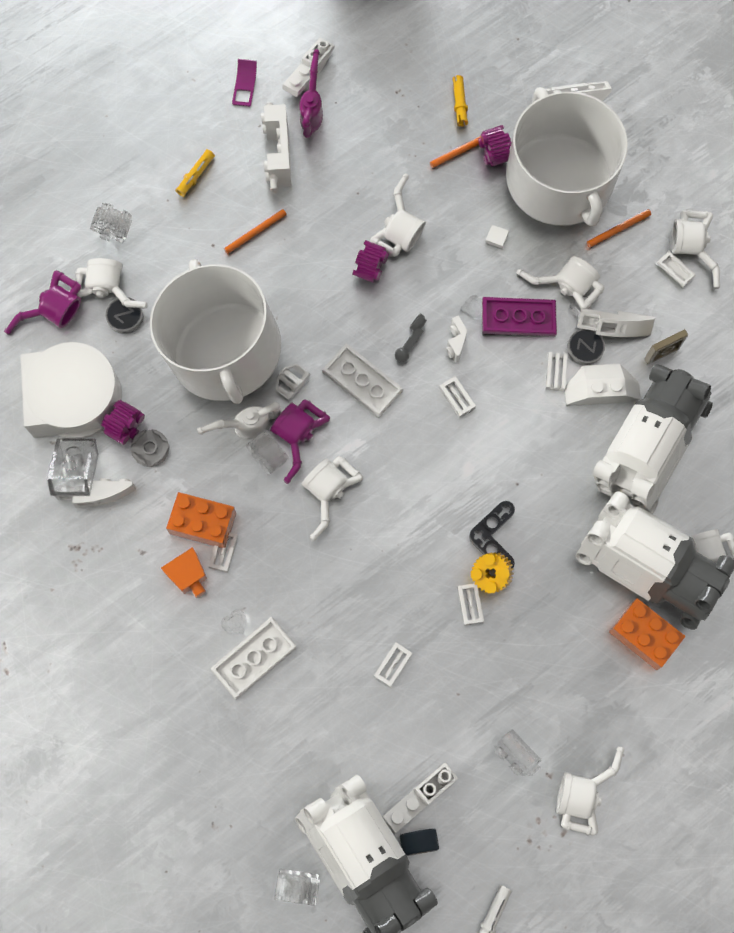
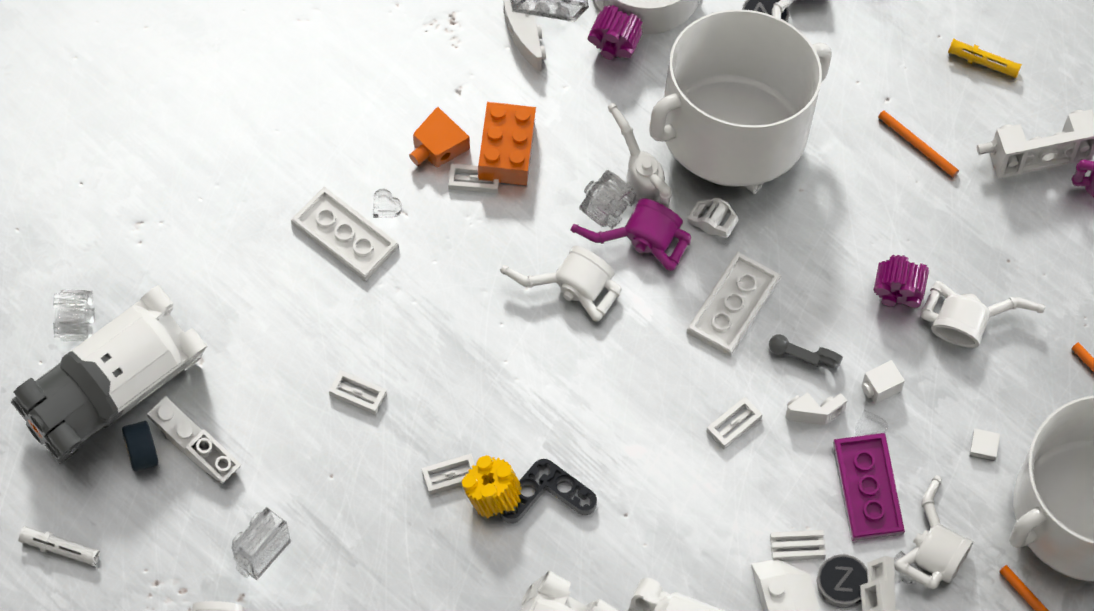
camera: 80 degrees right, 10 degrees down
light grey tile [131,429,169,467] -> none
none -> white brick [862,360,905,404]

